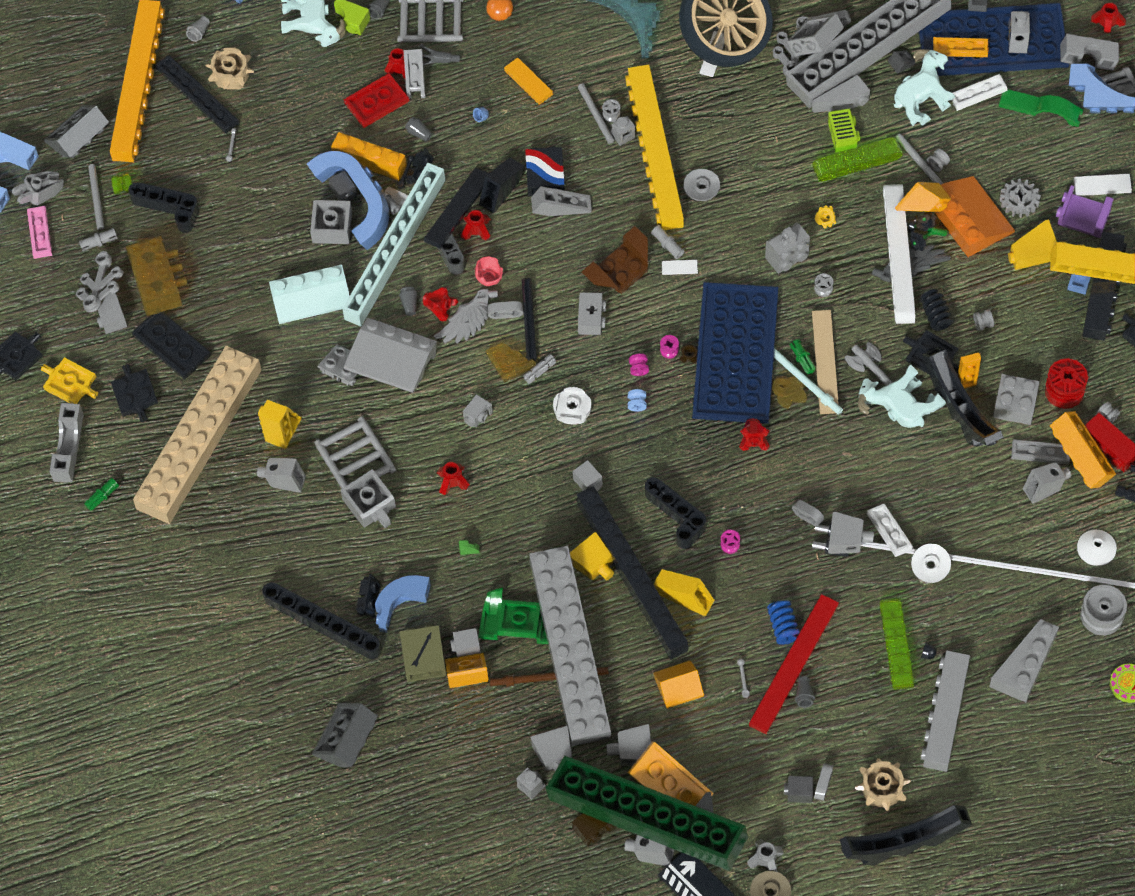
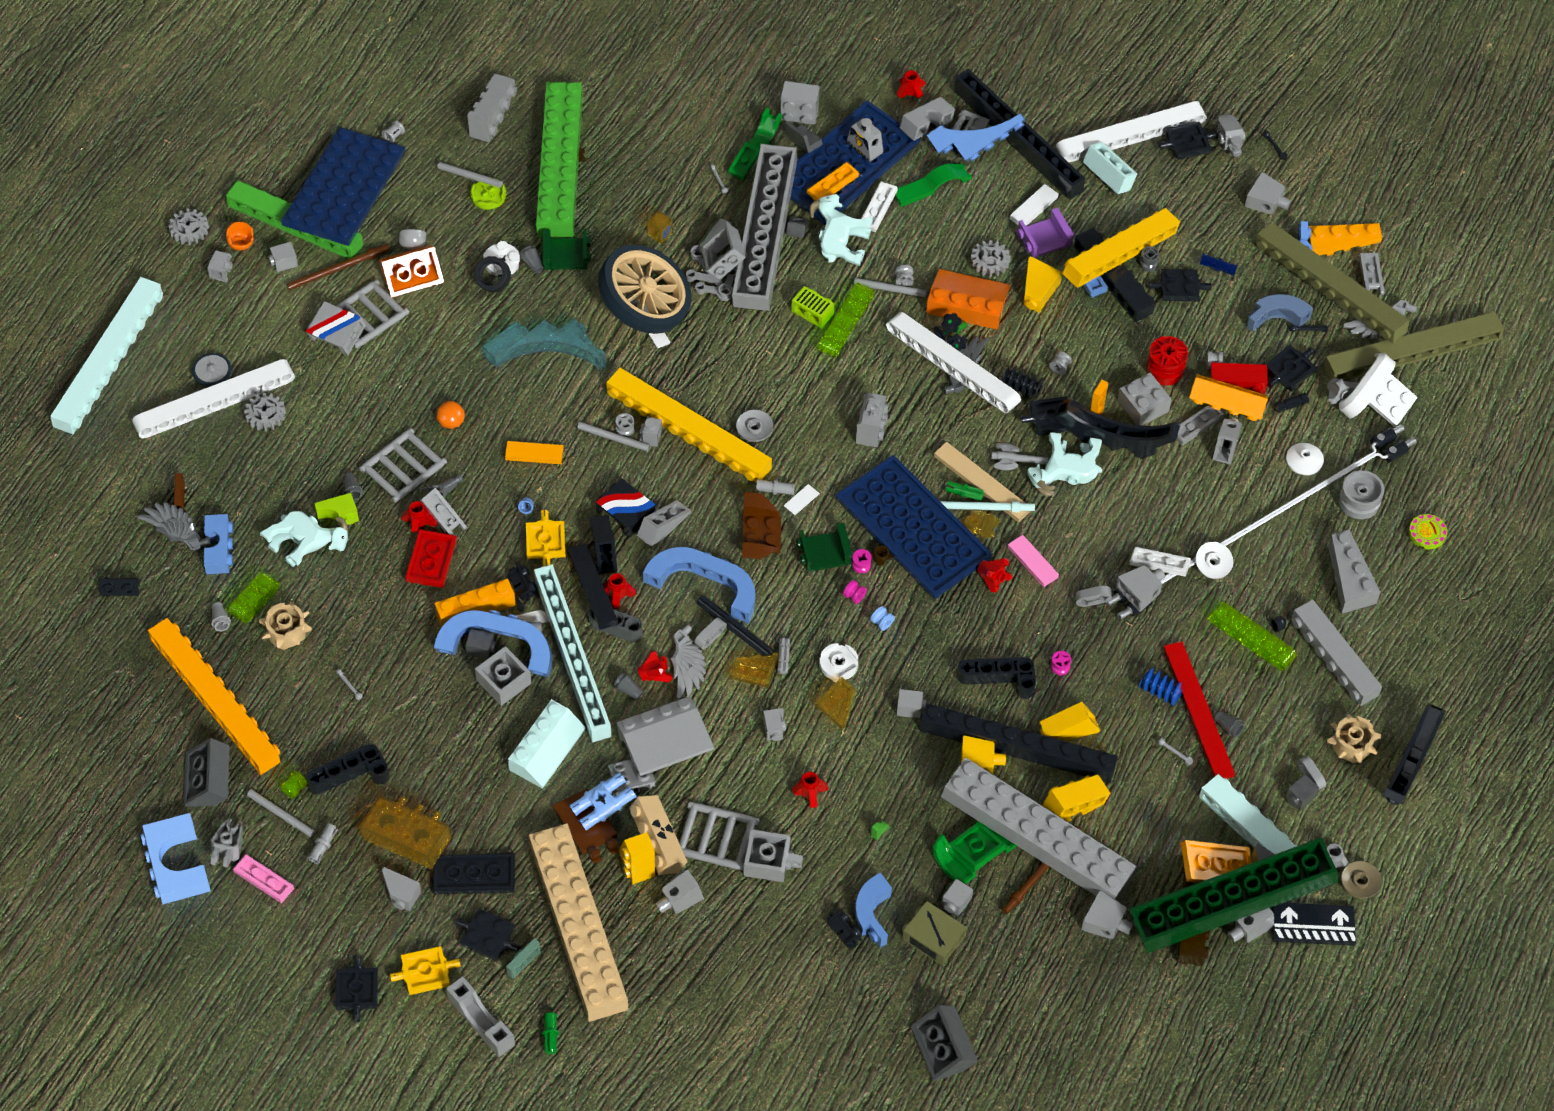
camera: 50 degrees left, 5 degrees down
light grey plant [76,251,124,312] -> none
black tile [155,55,239,134] -> none
black beam [262,582,381,659] -> none
dark grey cone [405,117,433,142] -> none
light orange slope [445,652,489,688] -> none
coral hair [475,256,503,286] -> none
light grey brick [516,767,546,800] -> none
light grey brick [578,293,606,335] -> none
light grey torso [606,724,651,766] -> none
light orange slope [653,660,704,709] -> none
light grey slope [812,75,870,113] -> none
light grey wheel [814,273,833,297] -> none
yellow animal [815,205,836,228] -> none
light orange slope [895,182,951,212] -> none
none -> clear neon green beam [228,572,280,623]
none -> sand green plate [506,938,541,979]
none -> yellow plate [526,510,566,567]
none -> reddish brown tile [553,788,619,864]
none -> light blue pin [569,772,636,831]
none -> tan brick [629,795,687,875]
none -> medium blue arch [643,547,755,623]
none -> dark green panel [796,523,853,572]
none -> clear yellow wing [815,677,856,730]
none -> bright pink tile [1008,535,1059,587]
none -> yellow wedge [1042,775,1111,822]
none -> light aqua brick [1199,774,1298,854]

